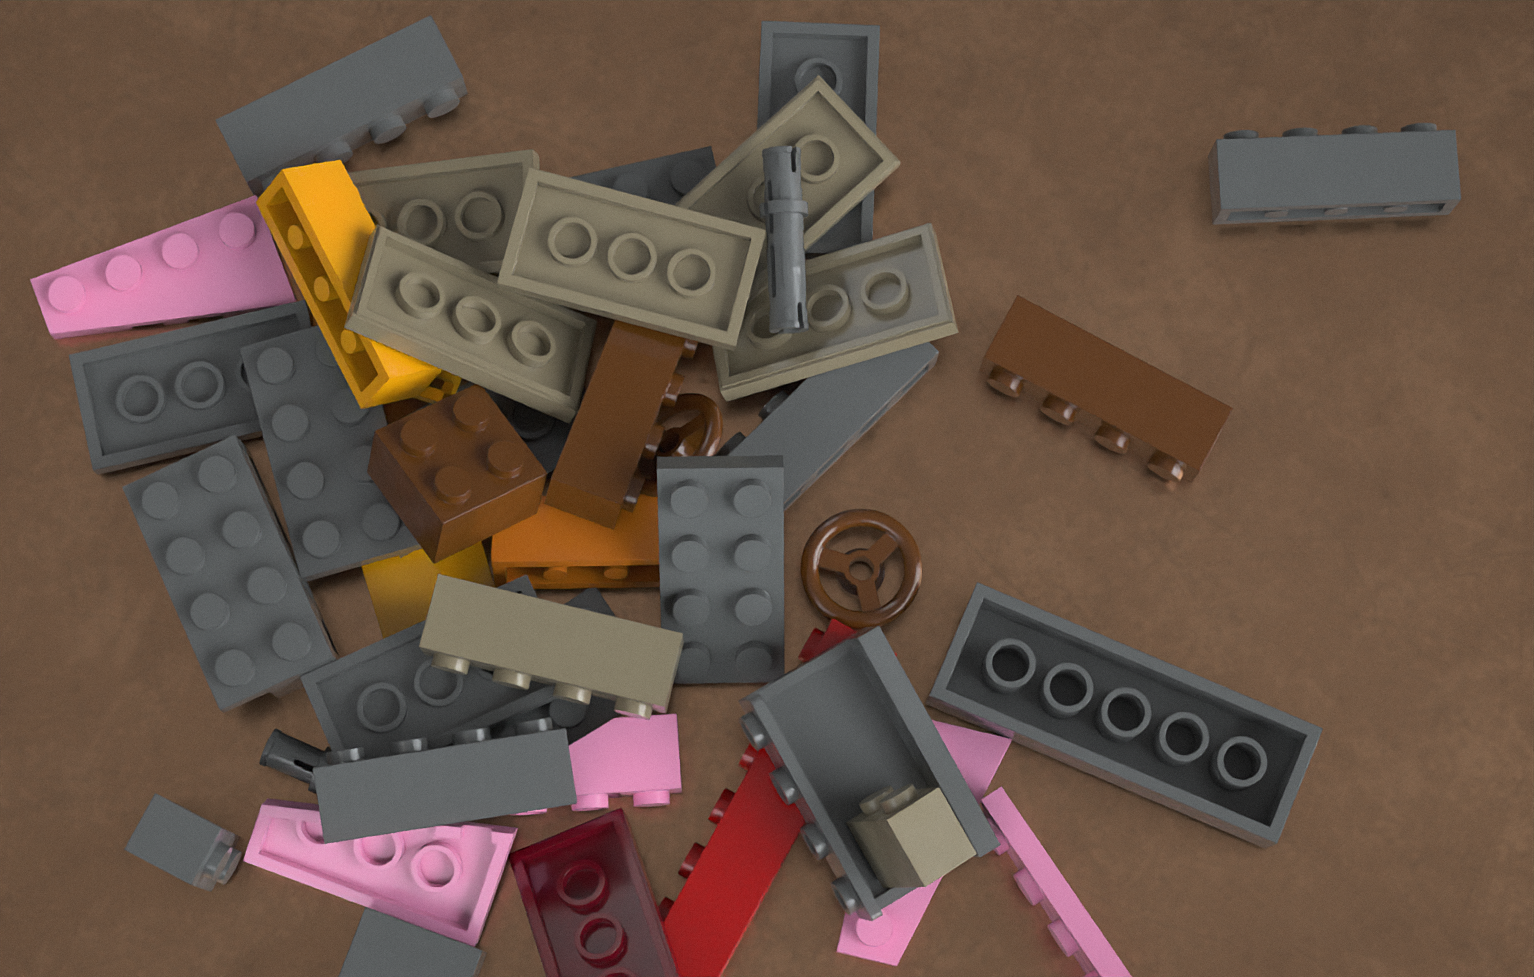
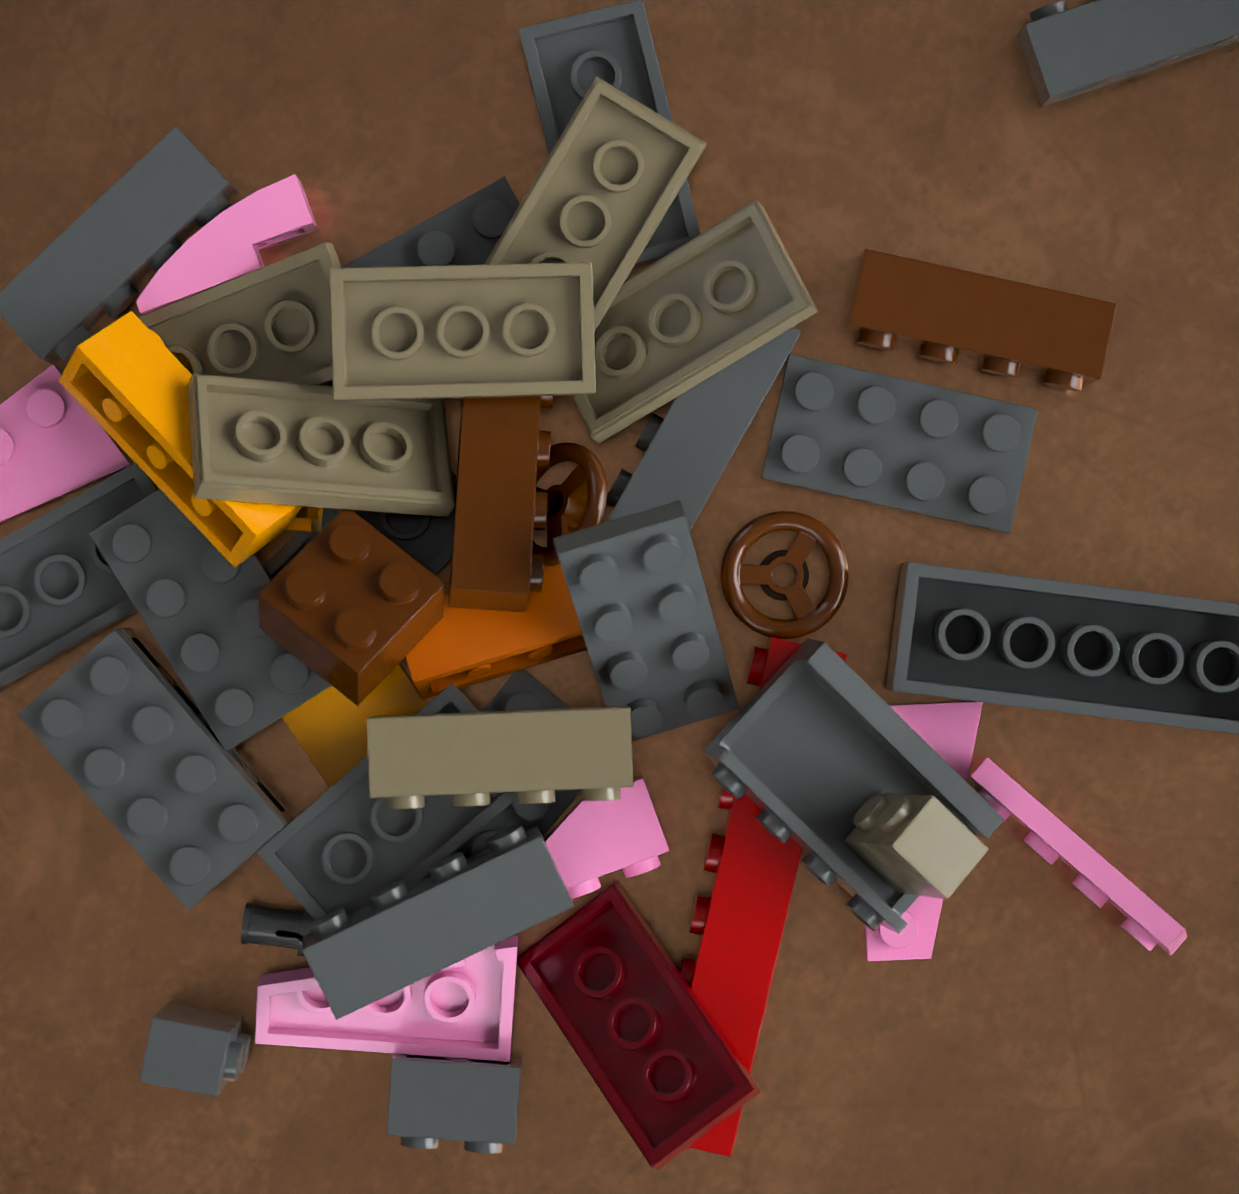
camera: 15 degrees left, 10 degrees up
dark grey pin [759,146,809,334] -> none
none -> bright pink slope [136,174,318,315]
none -> dark grey plate [761,354,1038,534]

